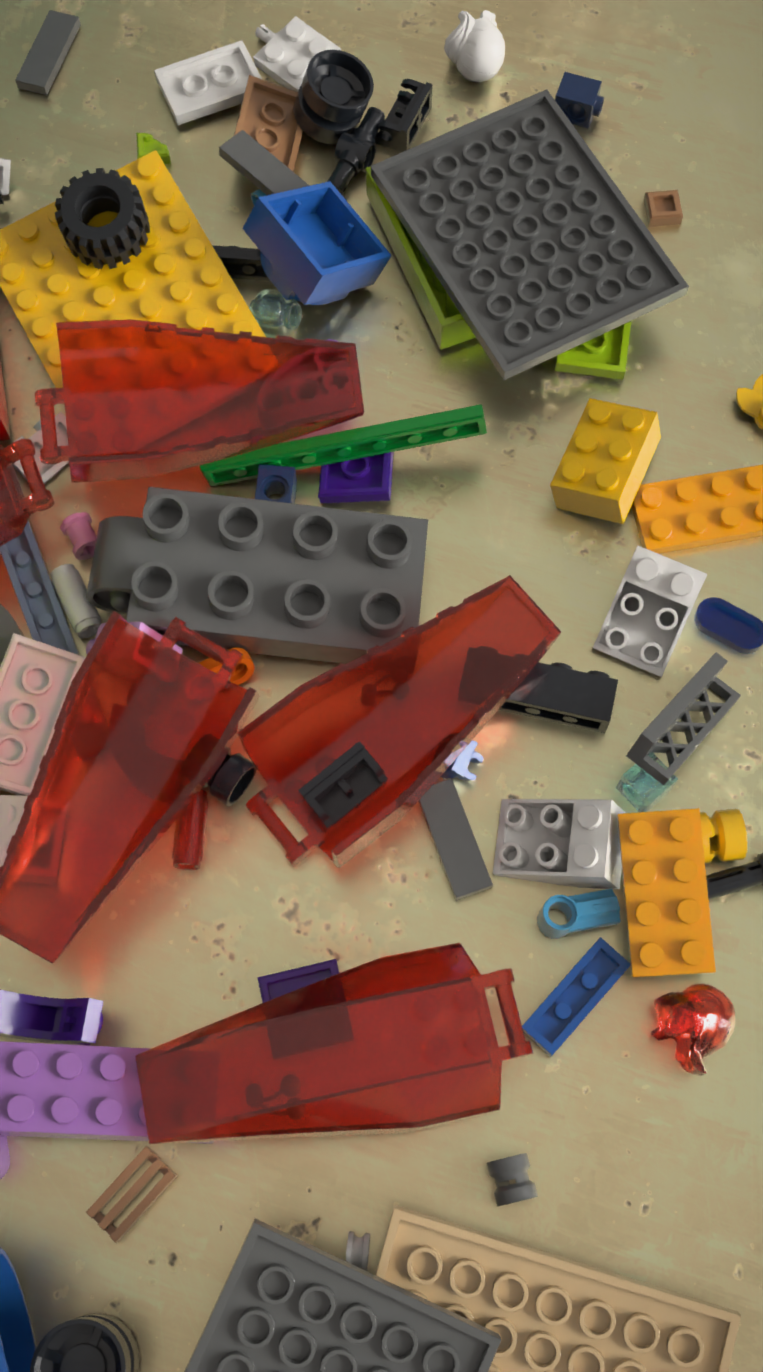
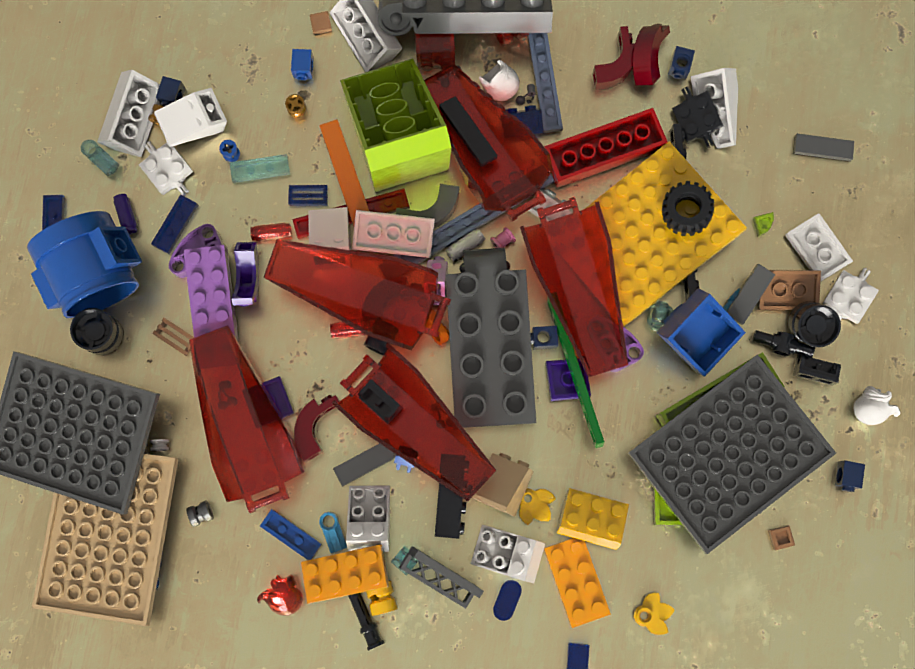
camera: 80 degrees right, 10 degrees up
none -> dark red arch [294,395,341,463]
none -> tan slope [468,453,534,517]
none -> yellow plate [519,488,556,525]

